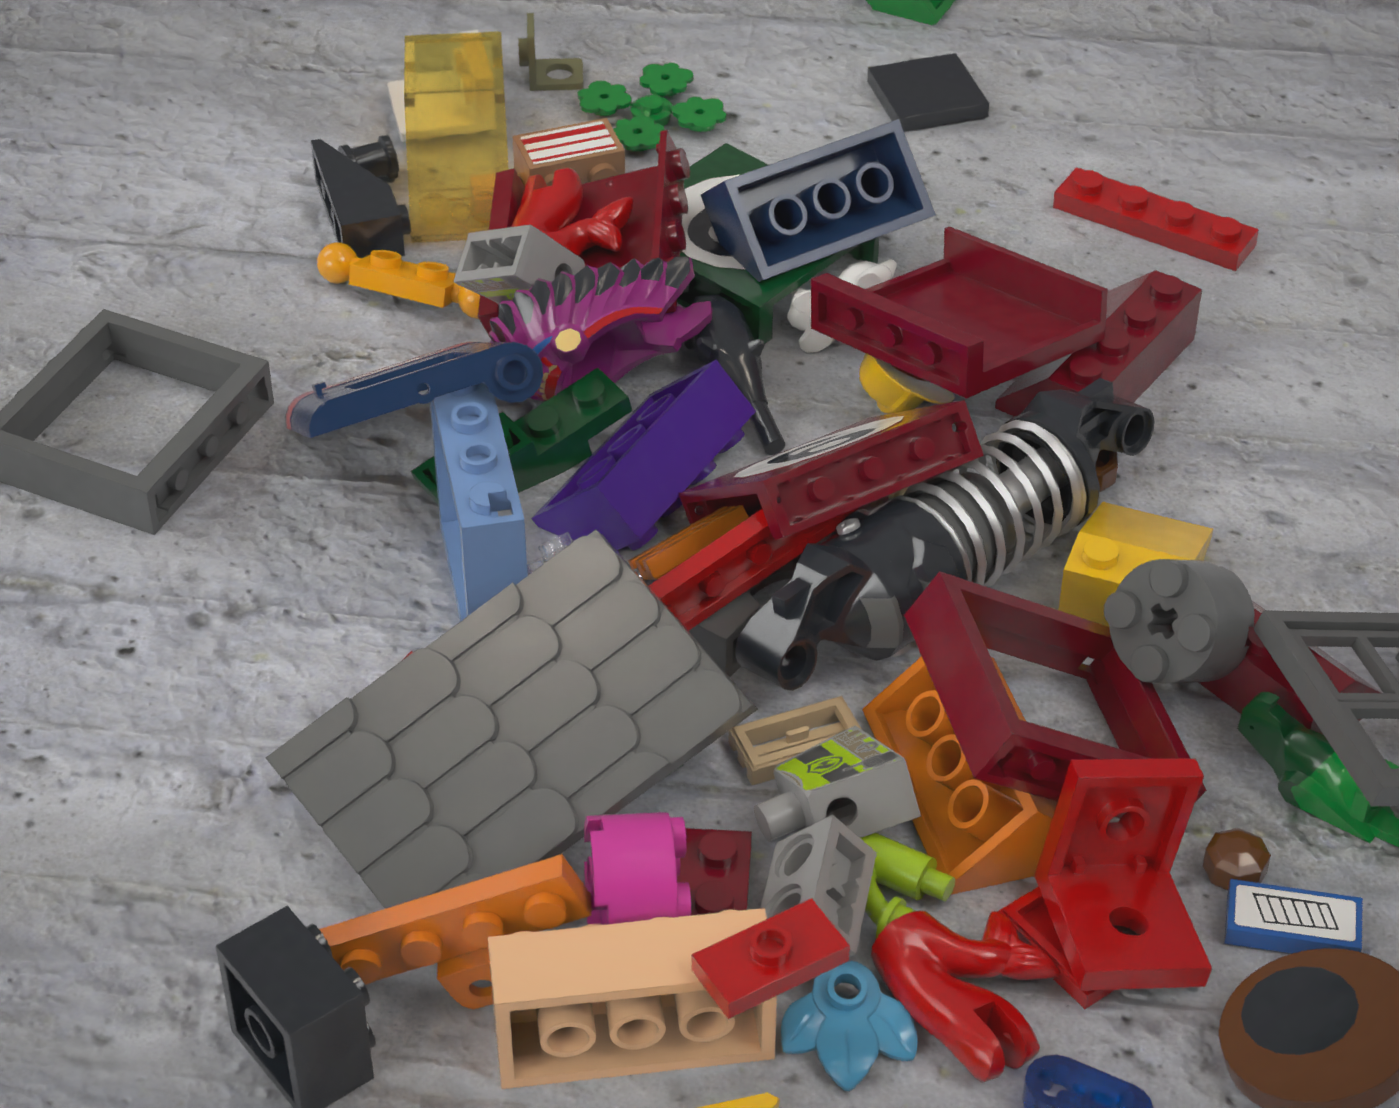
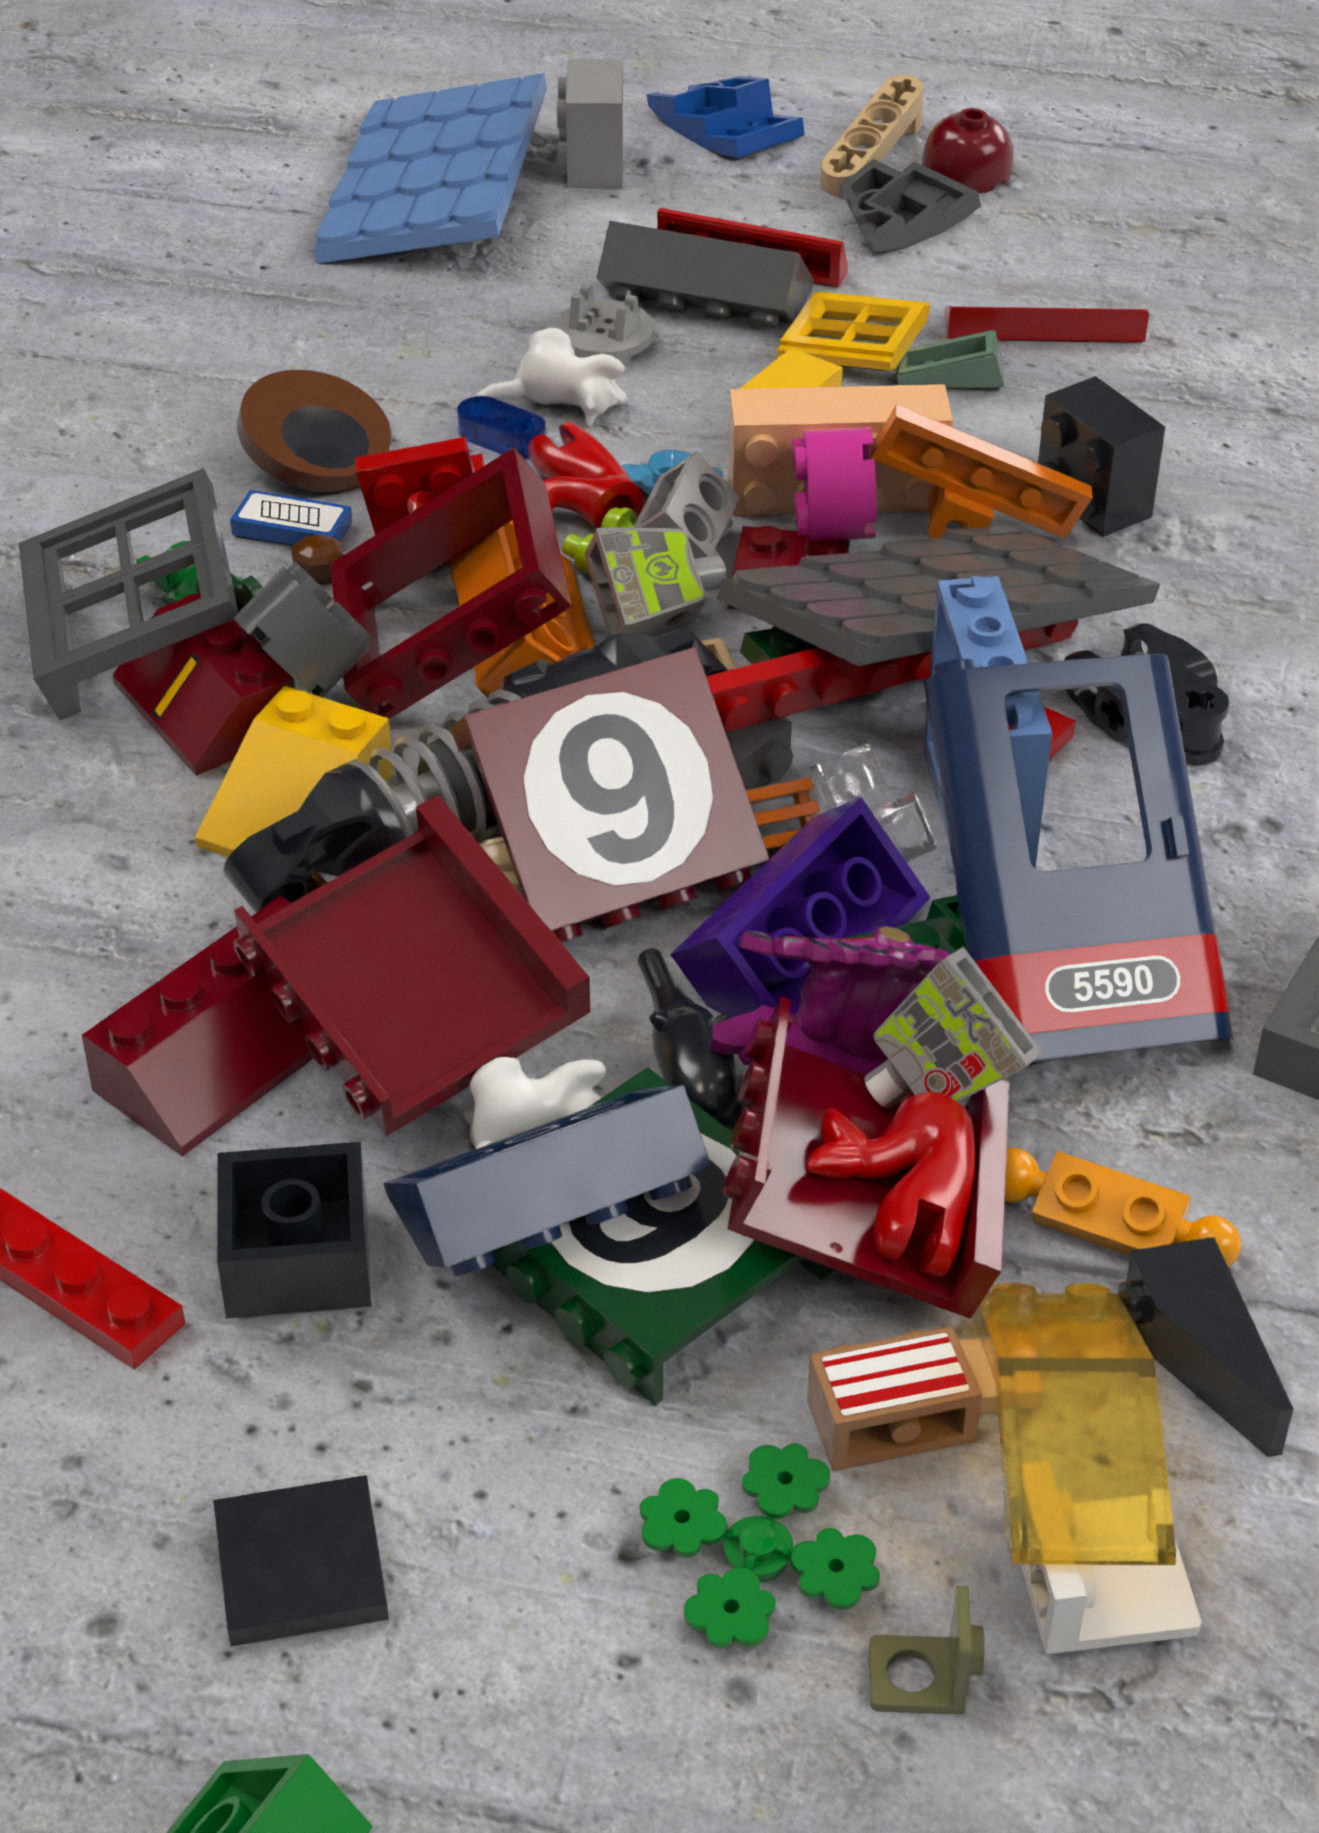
camera: 175 degrees left, 0 degrees up
black bush [338,135,399,179] -> none
red plate [691,898,850,1019] -> none
none -> black brick [217,1142,371,1319]
none -> black piece [1064,623,1230,765]

